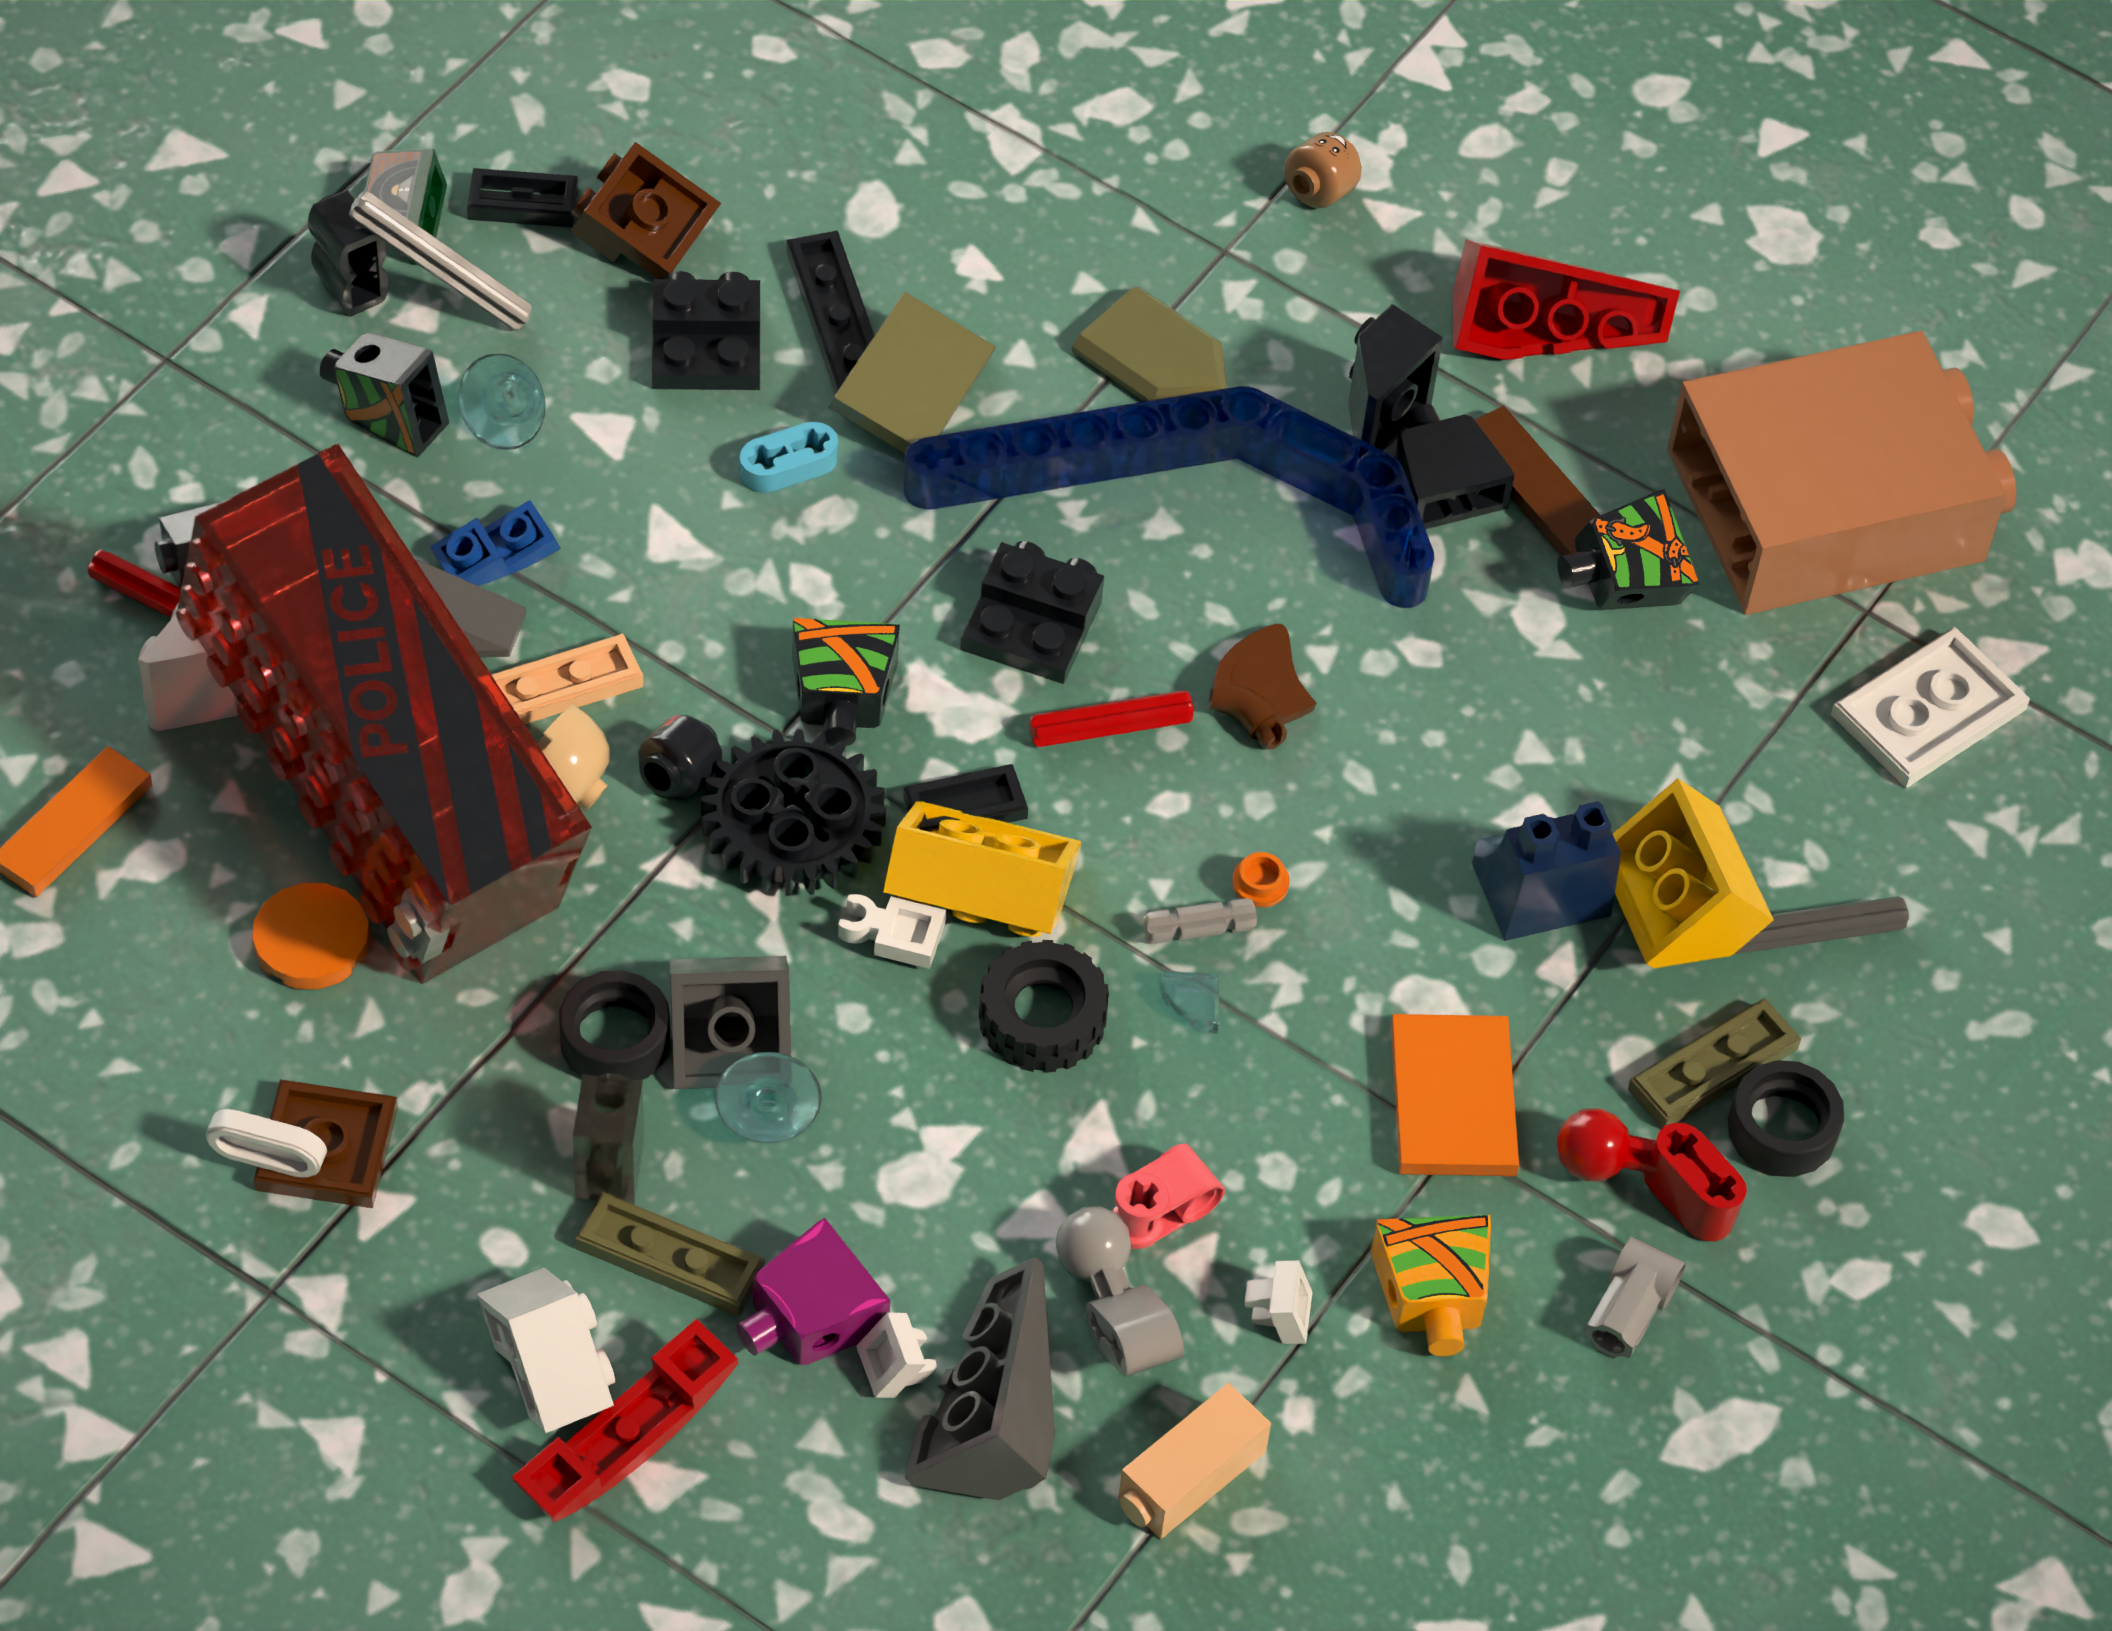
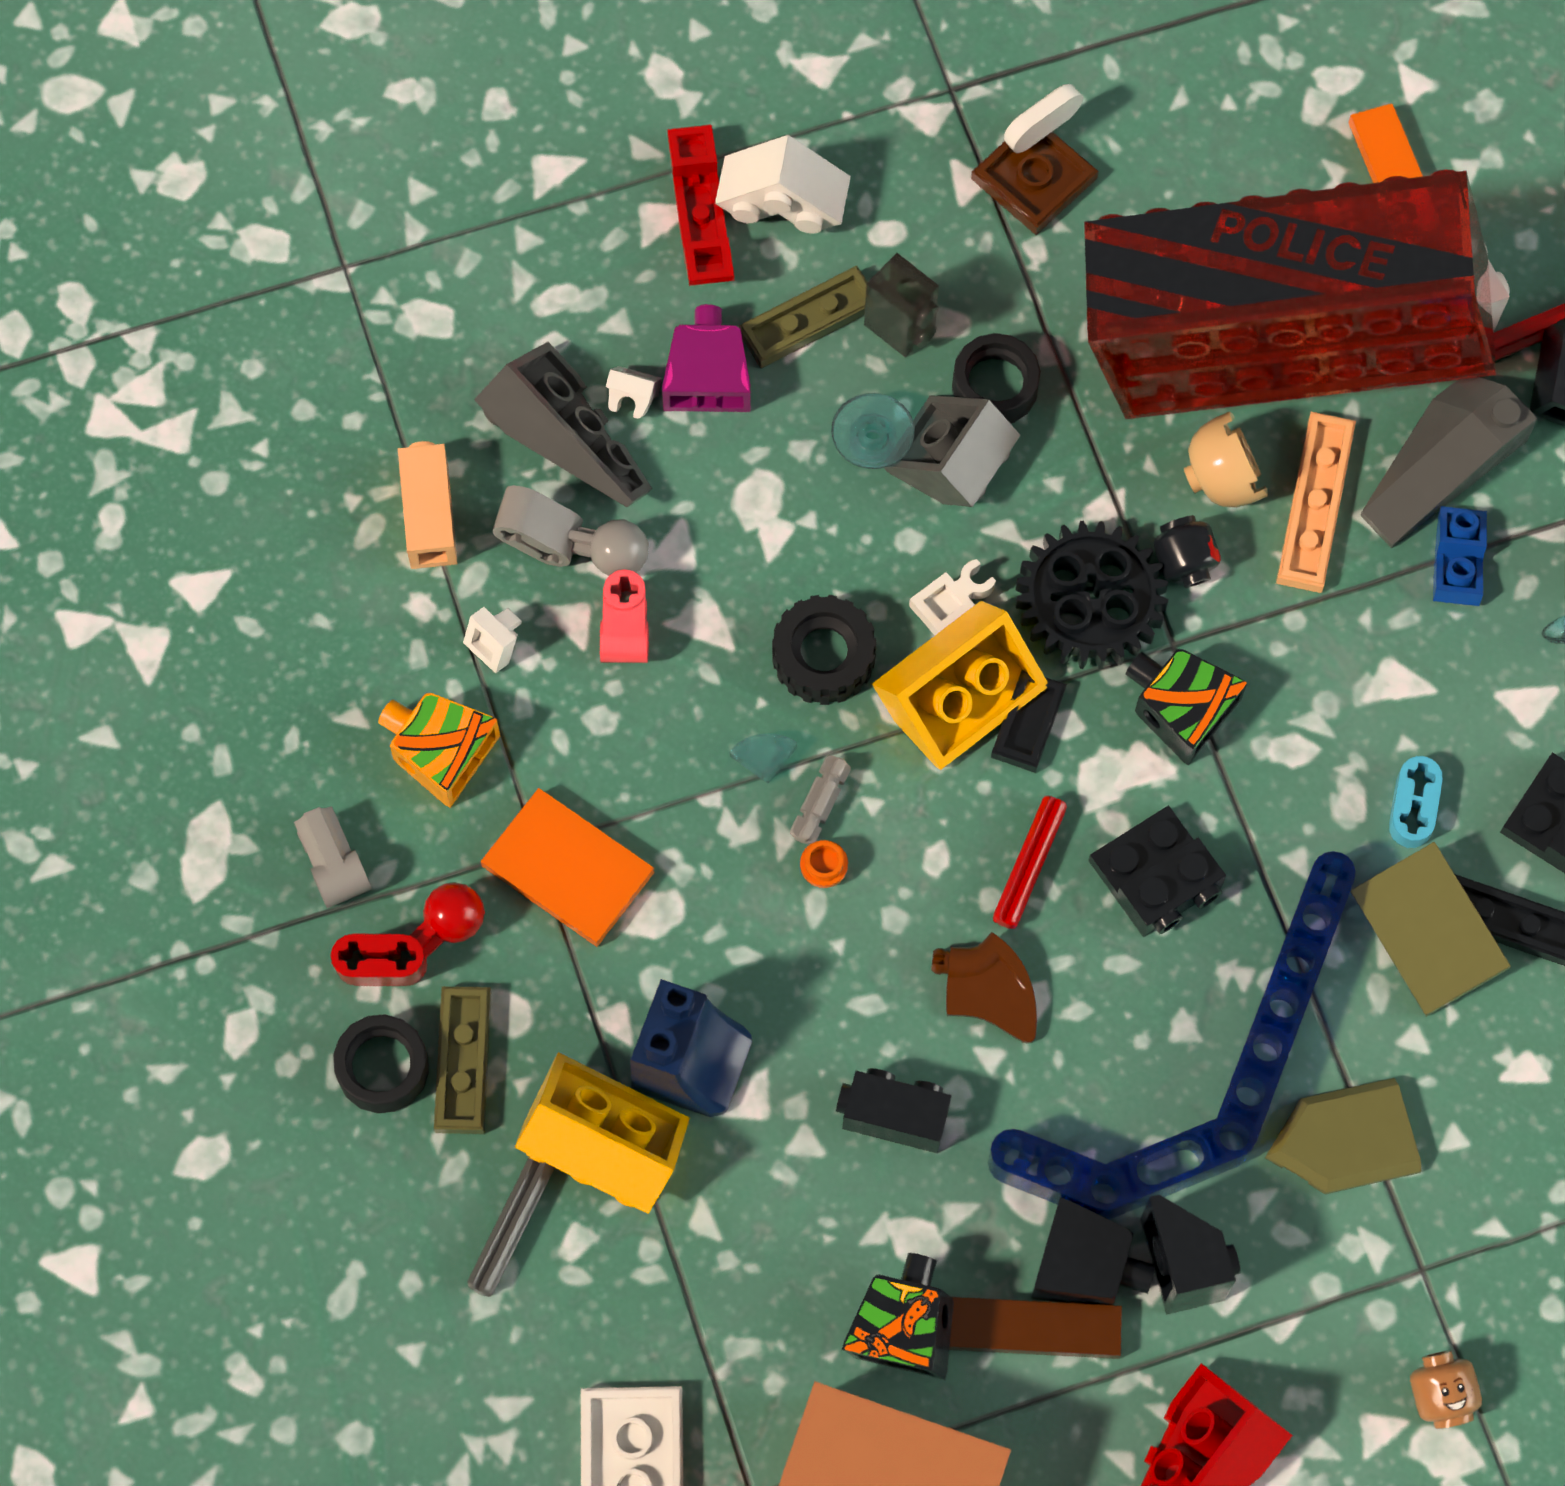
camera: 130 degrees right, 15 degrees up
none -> black brick [836,1068,952,1154]

